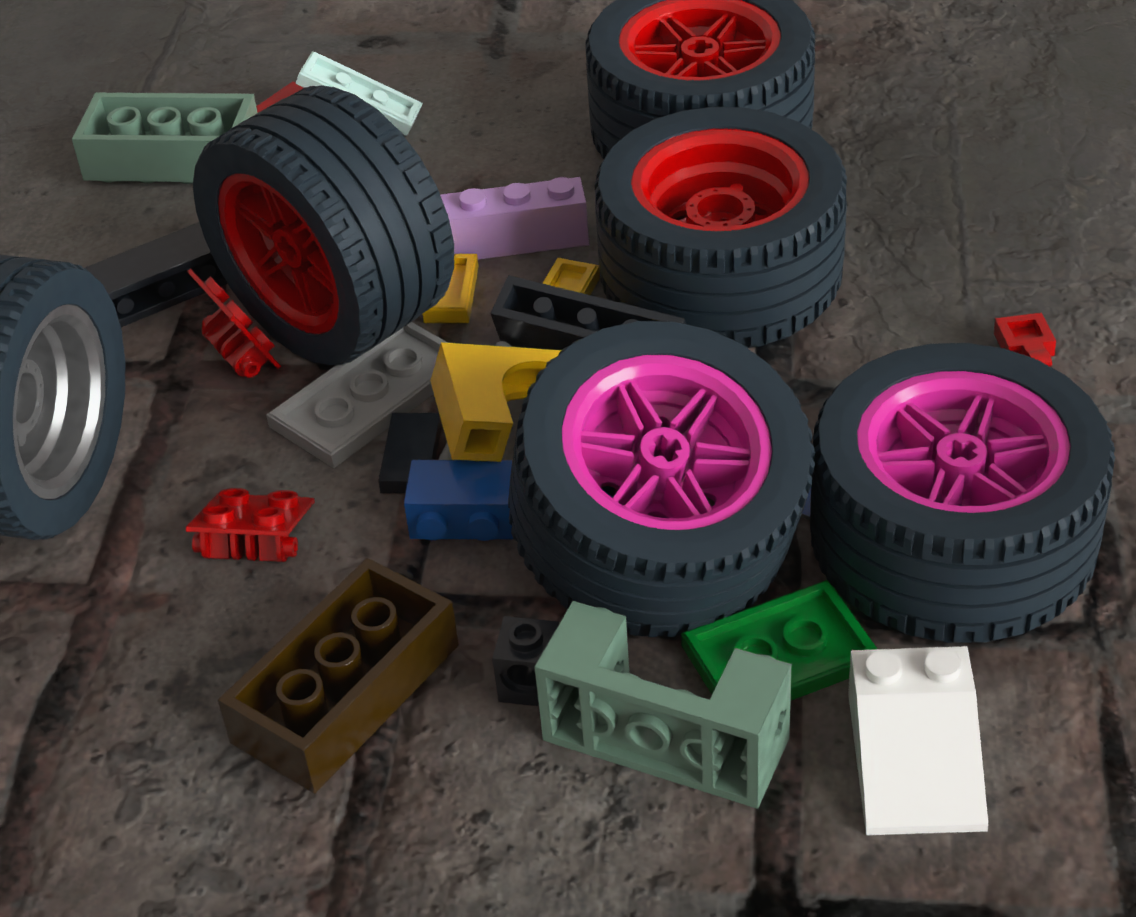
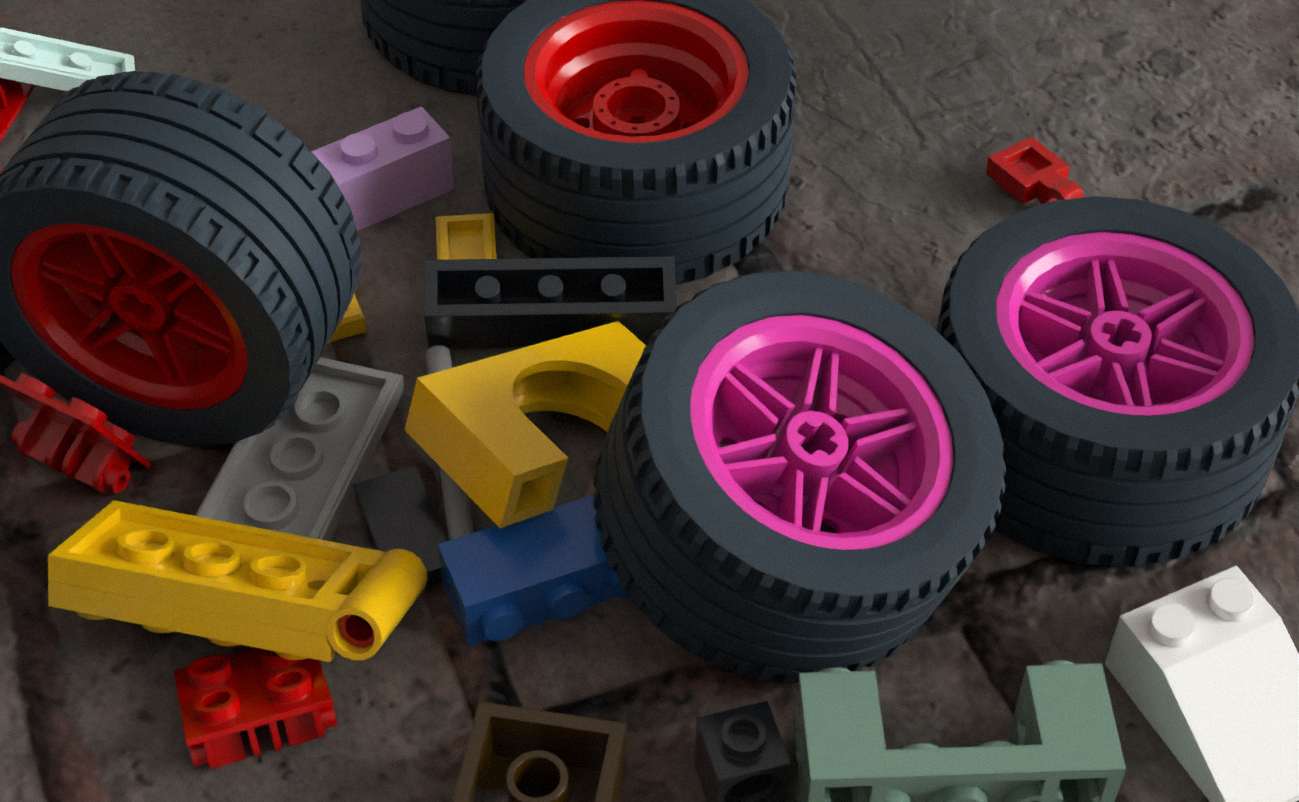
camera: 30 degrees left, 5 degrees up
green tile [681,580,877,701] -> none
none -> yellow hinge [48,500,428,662]

